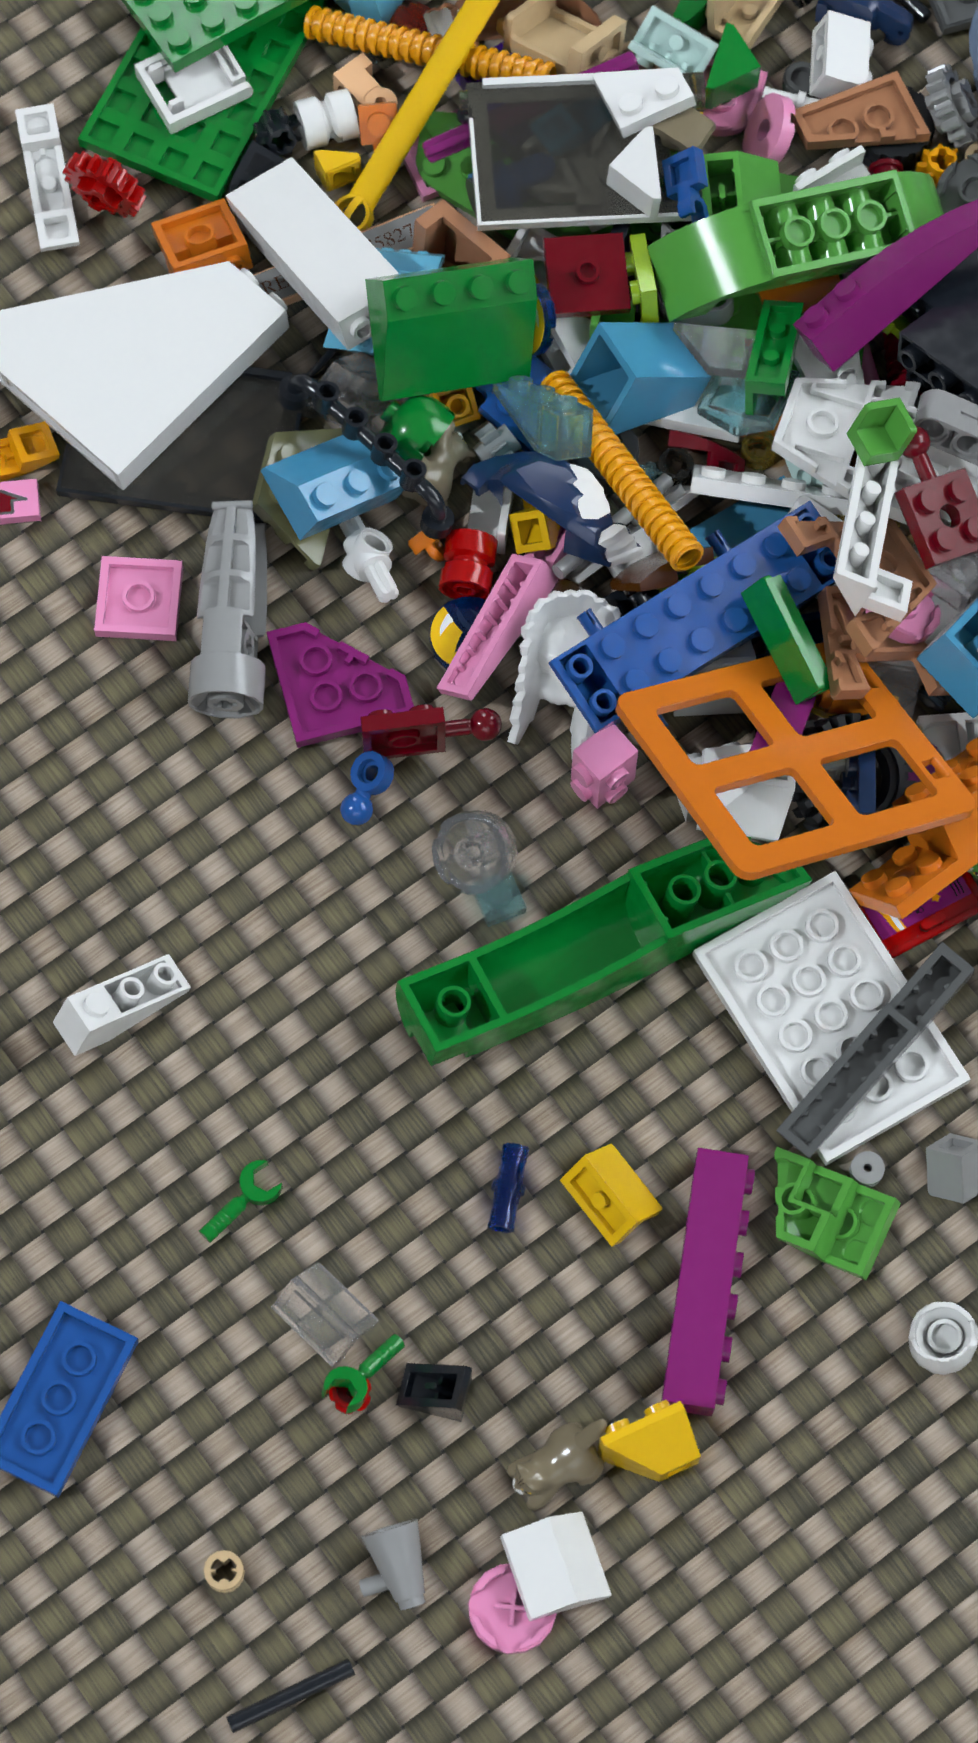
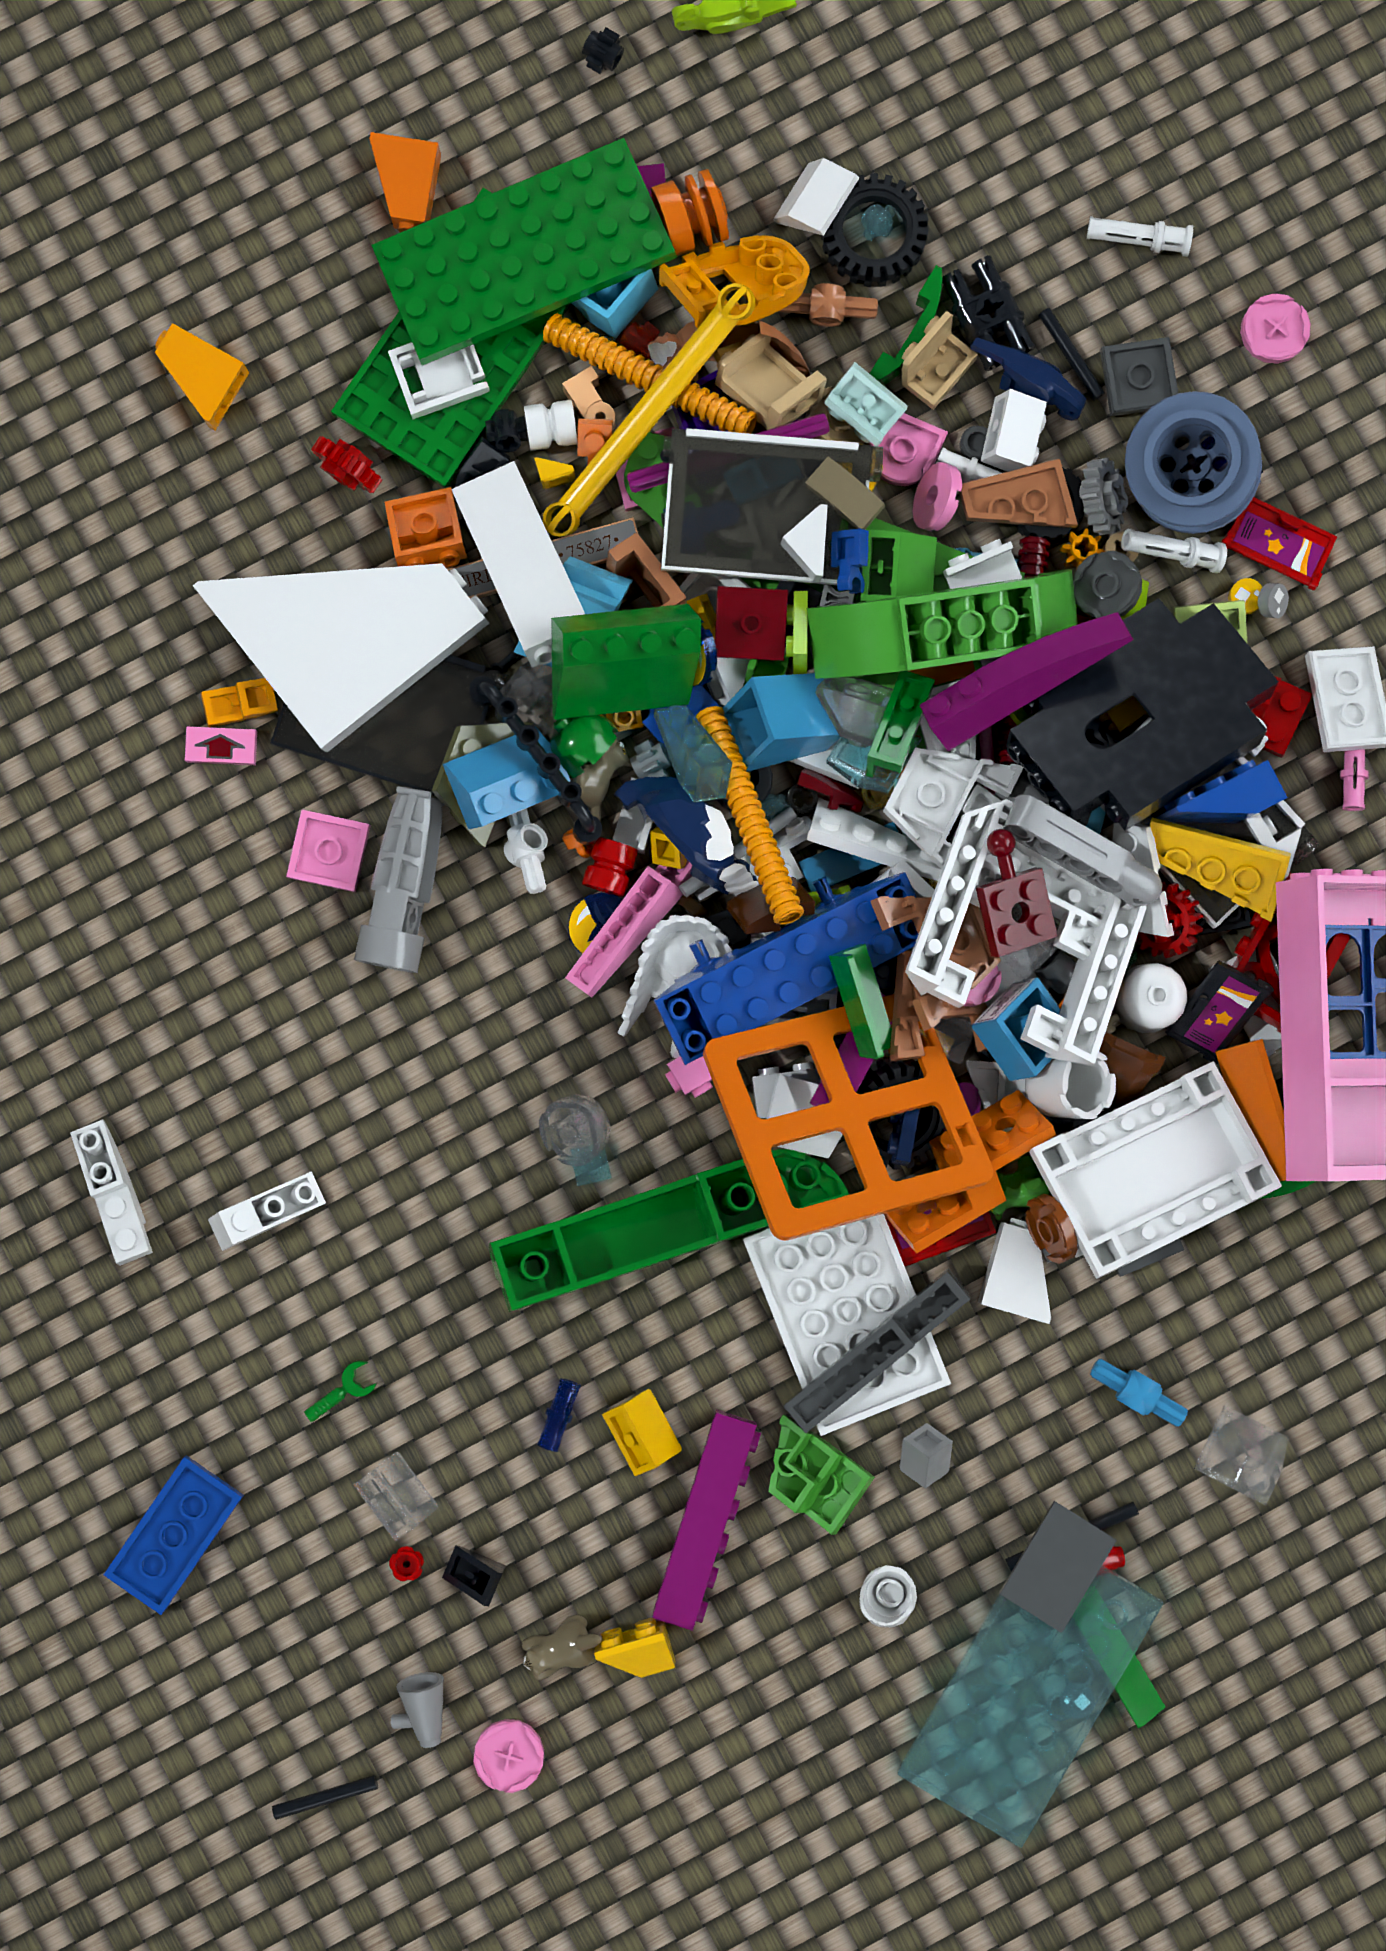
camera: 10 degrees right, 15 degrees up
white slope [15,103,80,252] -> none
tan bush [204,1550,245,1593] -> none
magenta plate [266,622,414,748] -> none
green piece [322,1334,405,1414] -> none
blue plate [340,751,394,826] -> none
dark red plate [360,704,502,759] -> none
white slope [500,1512,612,1621] -> none
white wing [592,67,696,138] -> none
green slope [703,23,761,110] -> none
bright green panel [846,397,917,467] -> none
light grey piece [849,1151,885,1188] -> none

